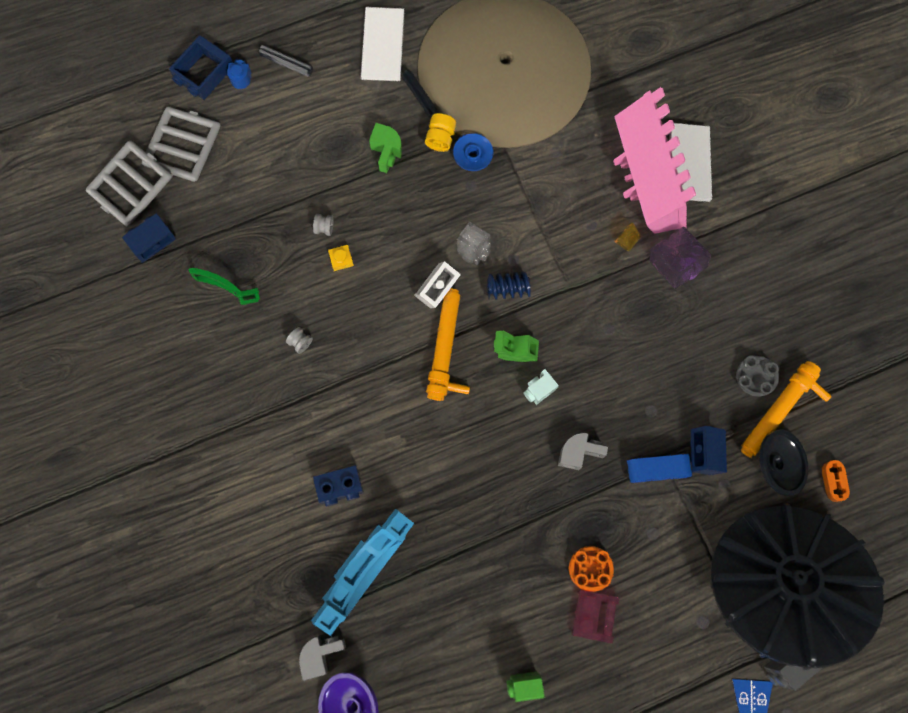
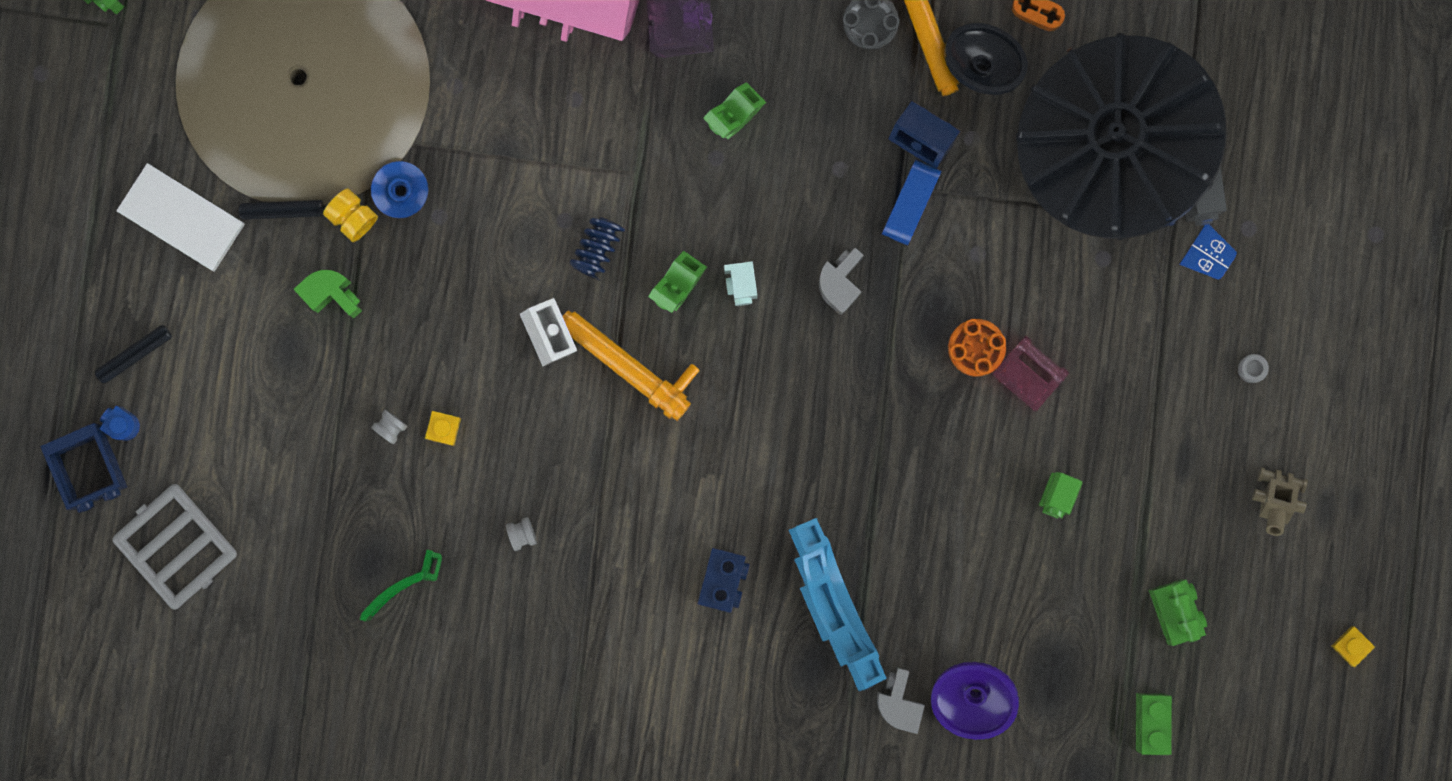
camera: 55 degrees left, 10 degrees up
light grey bar [86,141,172,226] -> none
dark blue brick [122,213,176,263] -> none
clear brick [457,222,491,265] -> none
clear yellow slope [614,223,641,251] -> none
none -> bright green brick [703,82,766,139]

